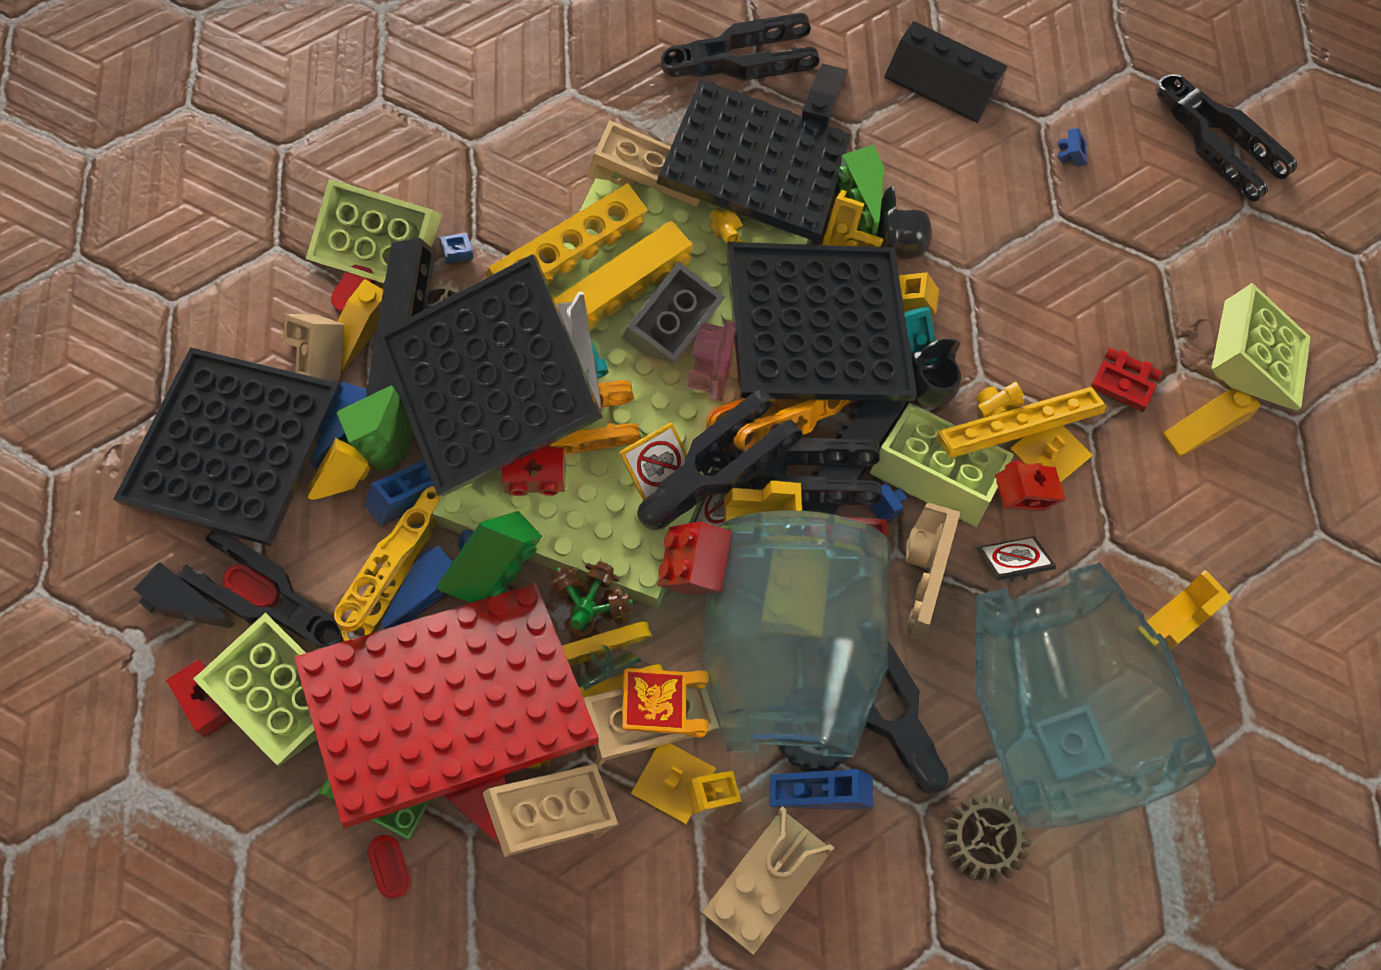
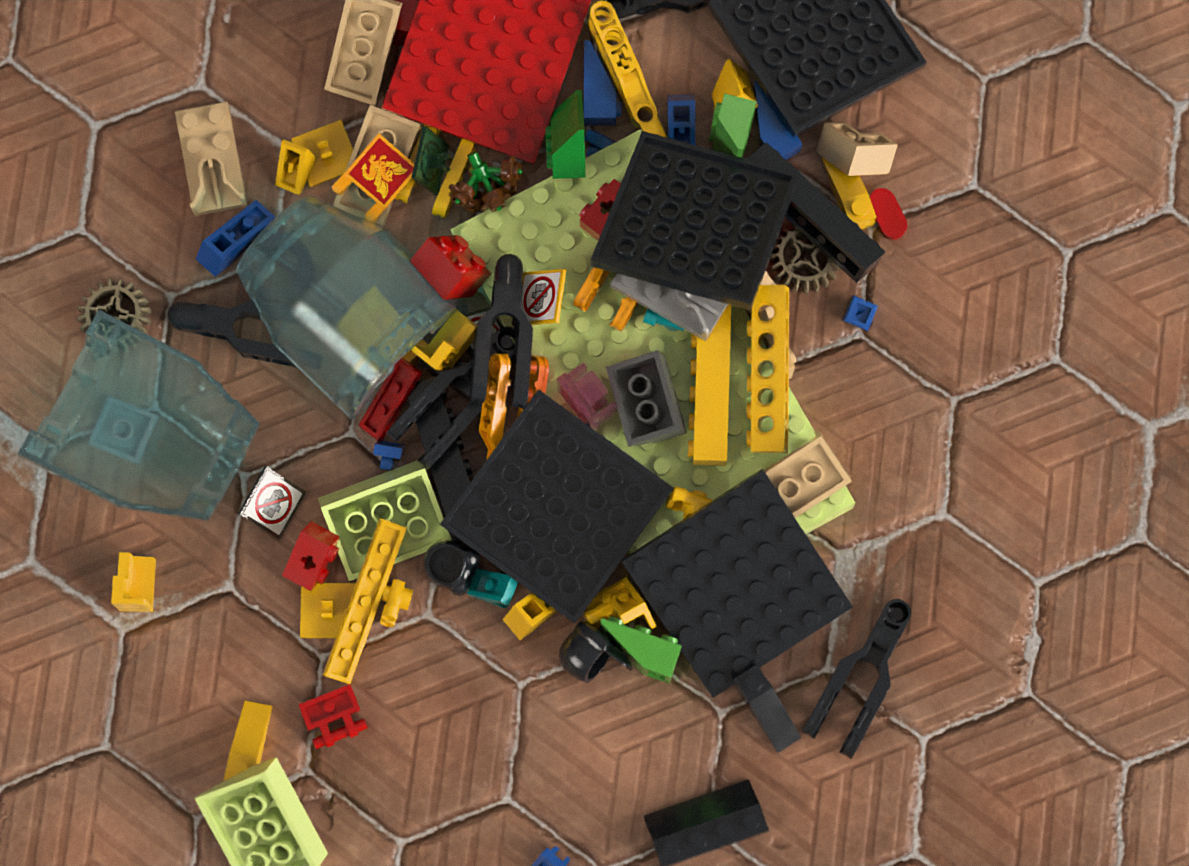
camera: 130 degrees right, 10 degrees up
yellowish green slope [306,179,442,283] -> none
tan plate [906,503,960,642] -> none

